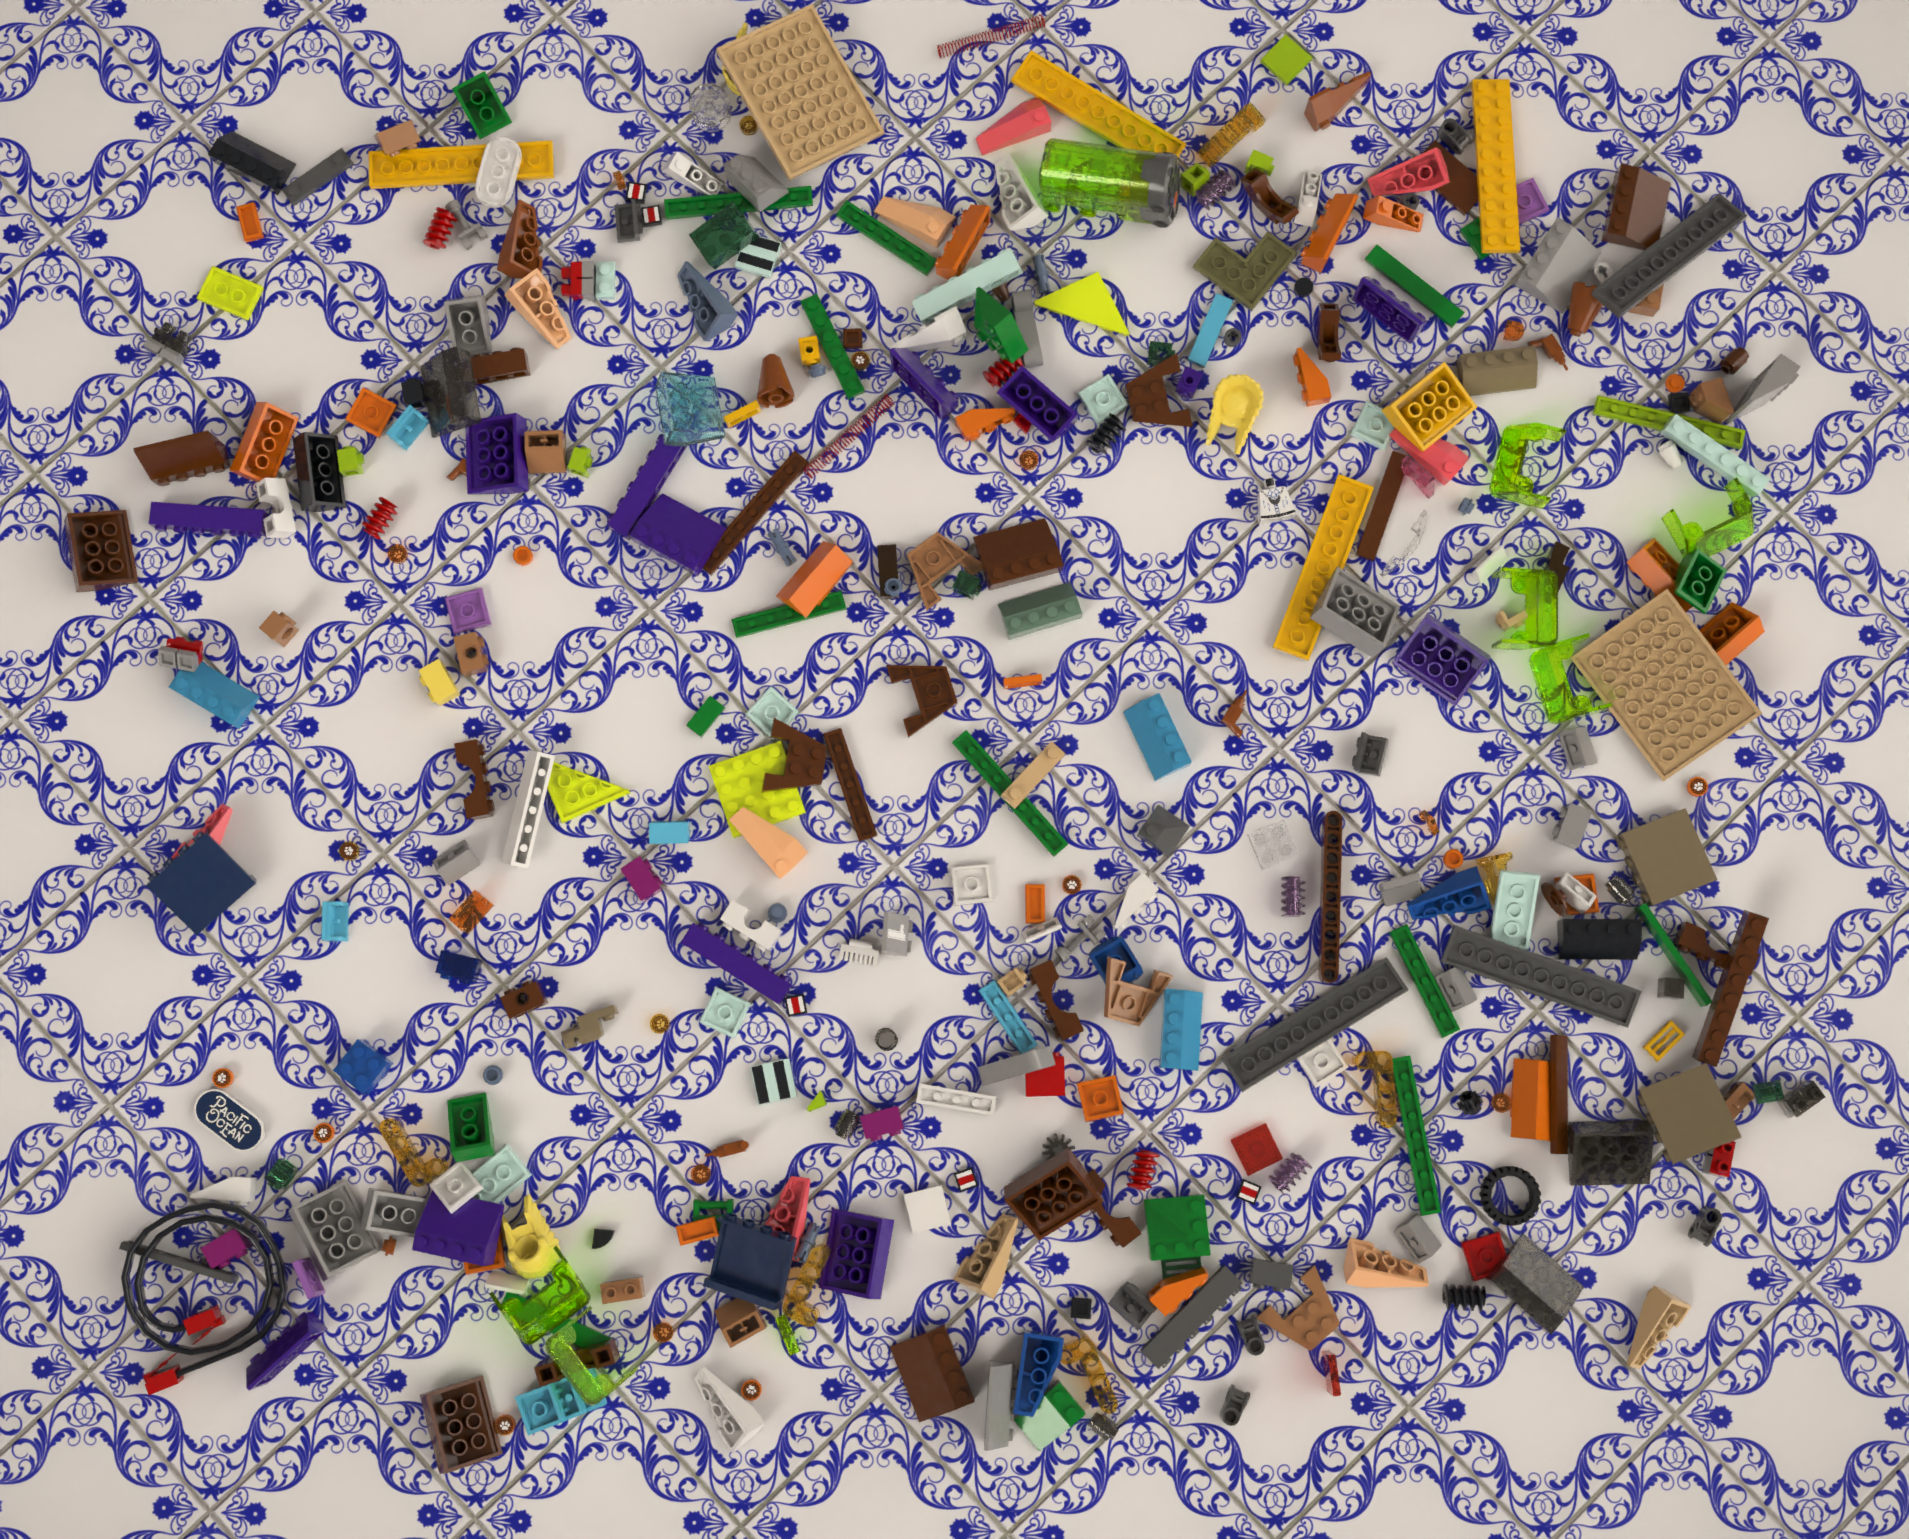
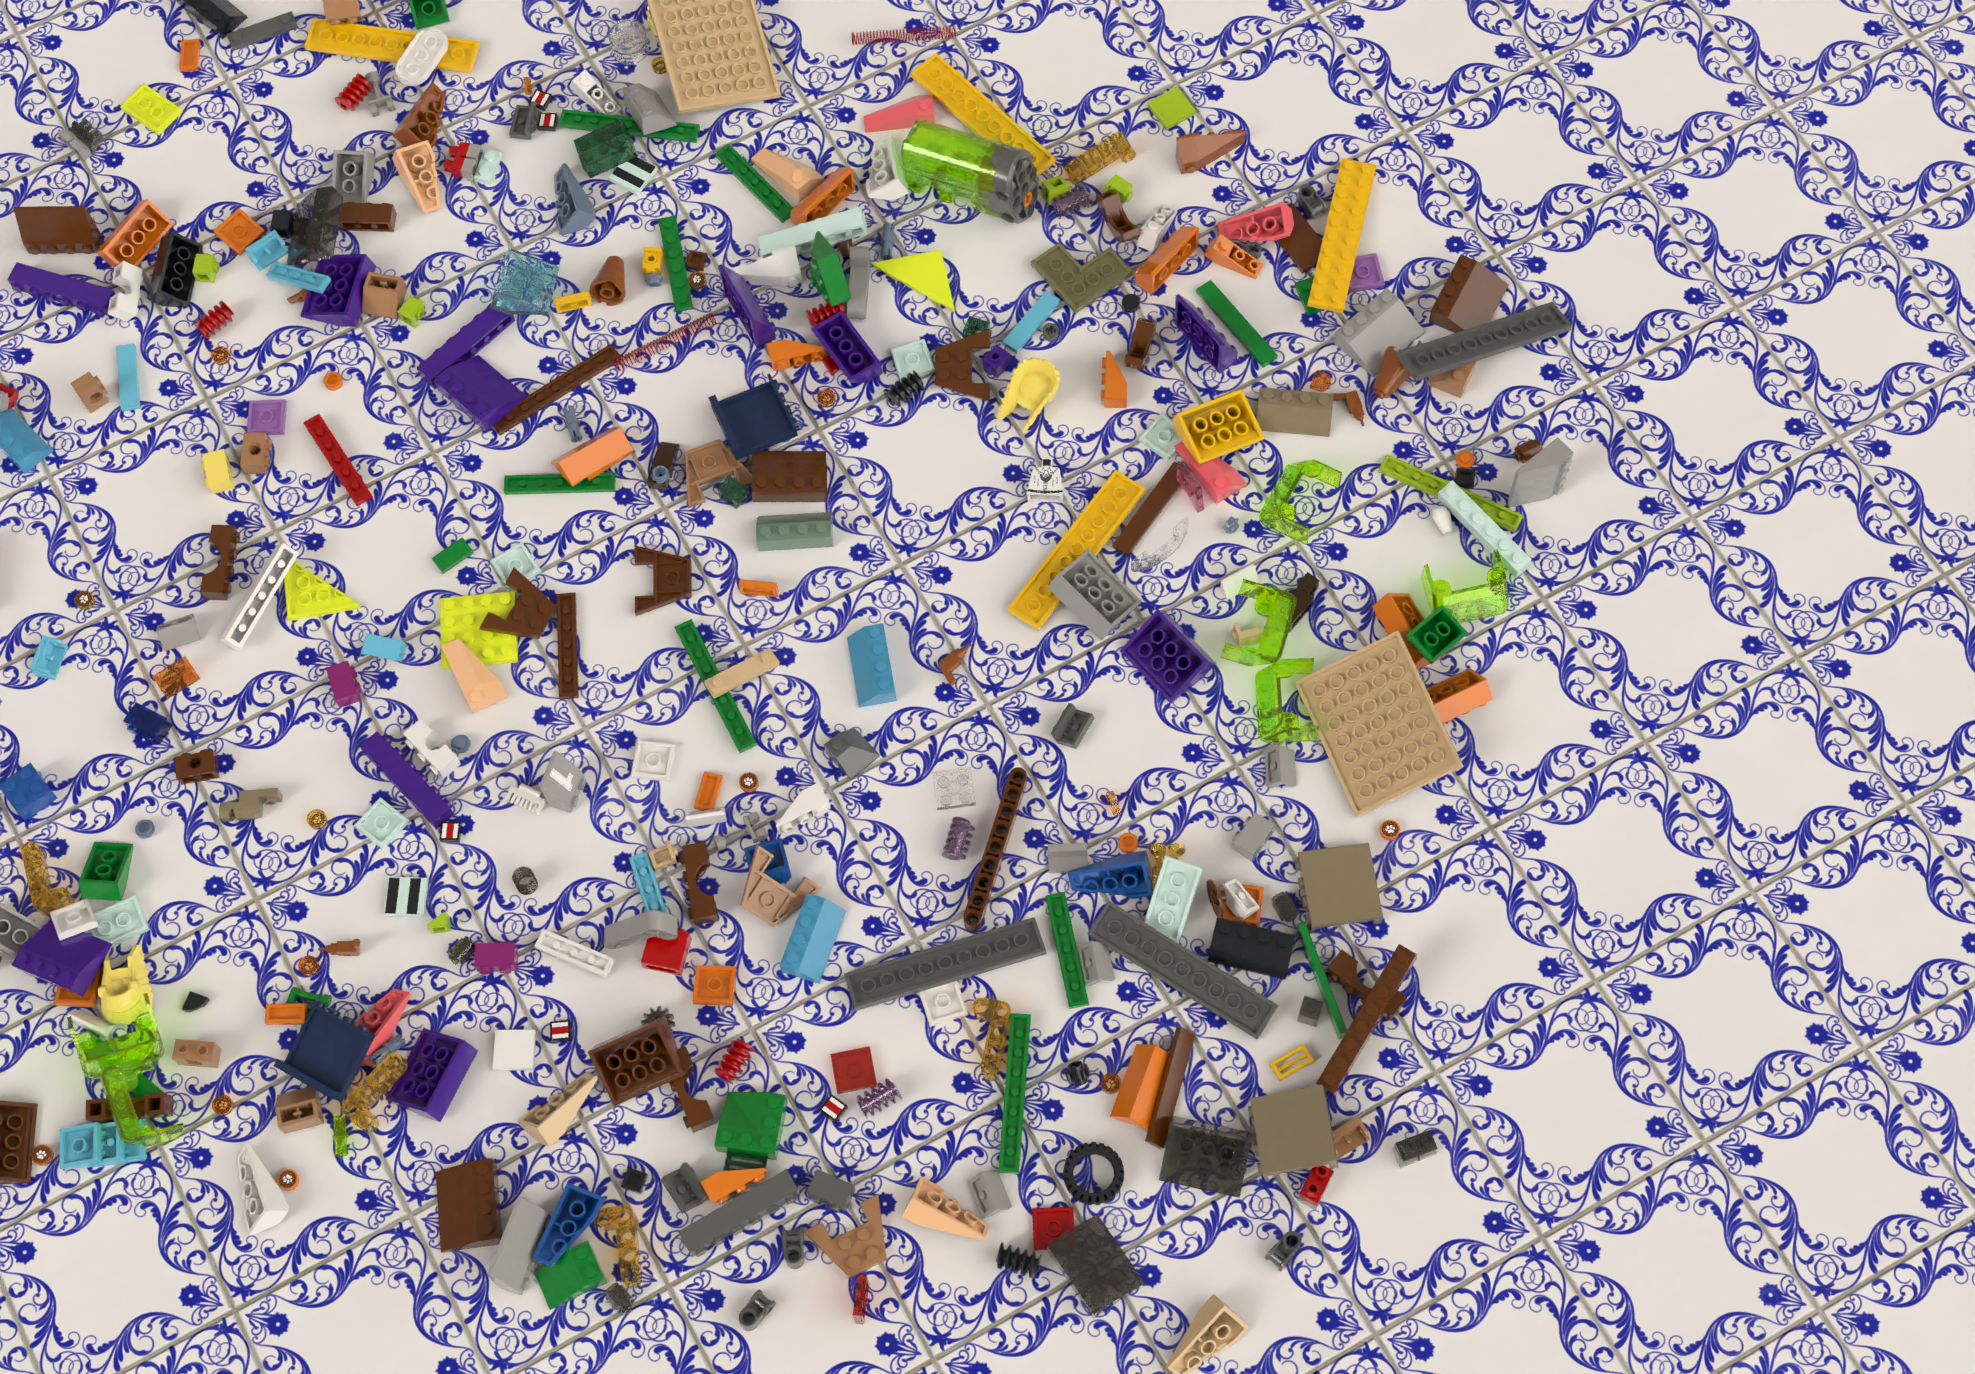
camera: 15 degrees right, 15 degrees down
medium nougat slope [1689,377,1734,424] -> none
clear green brick [1753,1079,1785,1104] -> none
none -> medium azure tile [116,343,141,412]
none -> medium azure tile [266,261,331,294]
none -> red plate [303,414,373,506]
none -> dark blue panel [708,373,799,460]

